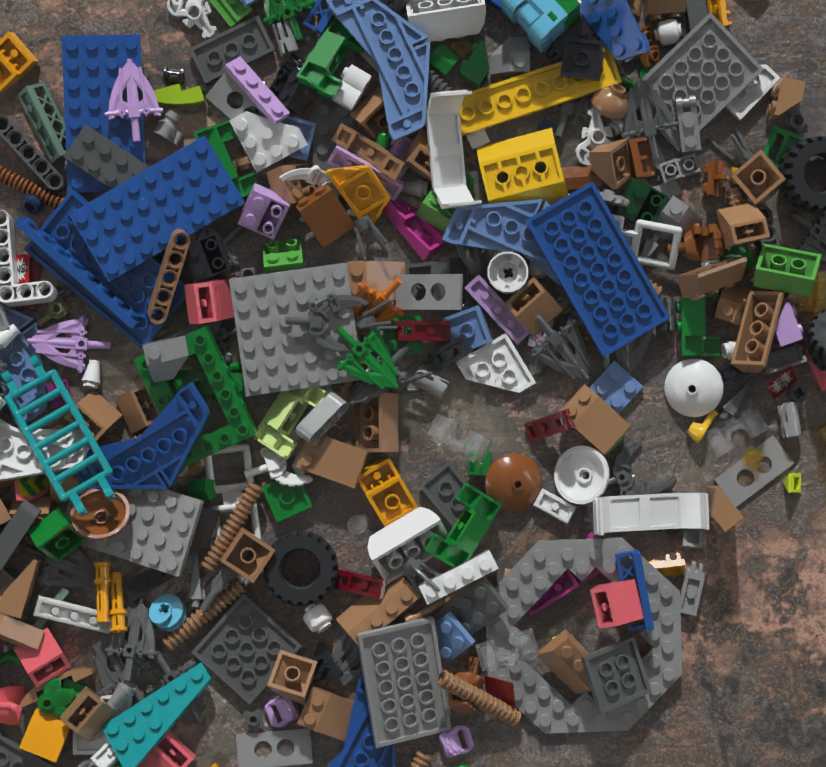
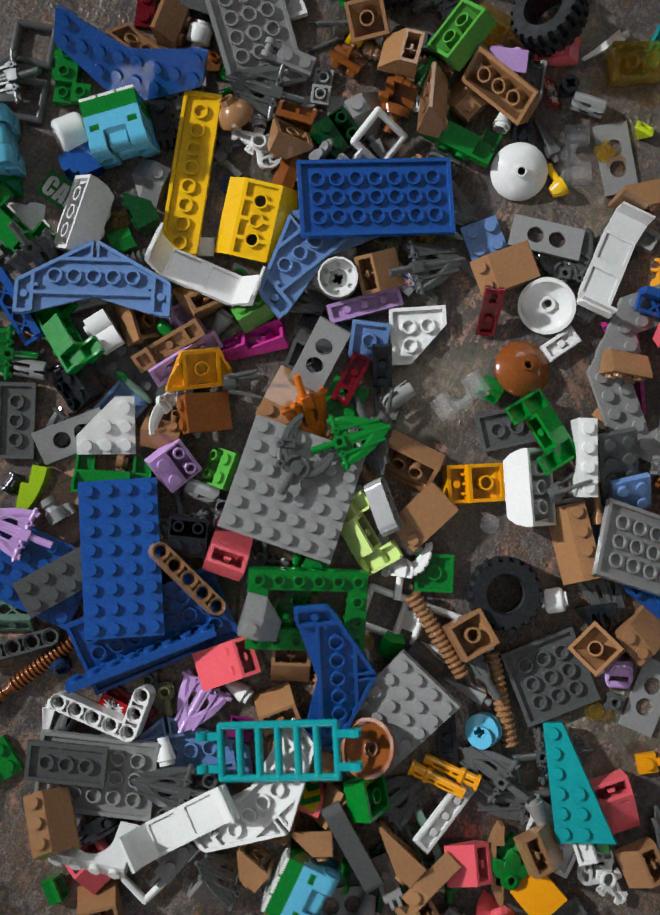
camera: 60 degrees left, 0 degrees up
lavender plate [224,56,290,125] -> none
dark red plate [334,569,387,599] -> none
dark grey plant [356,299,398,333] -> none
black plate [560,37,604,81] -> none
none -> sand green piece [116,371,153,404]
none -> light grey arm [183,478,220,506]
none -> coral slope [192,637,261,691]
none -> light grey piece [507,214,585,262]
none -> clear yellow plate [584,701,604,720]
none -> medium nougat slope [599,349,653,383]

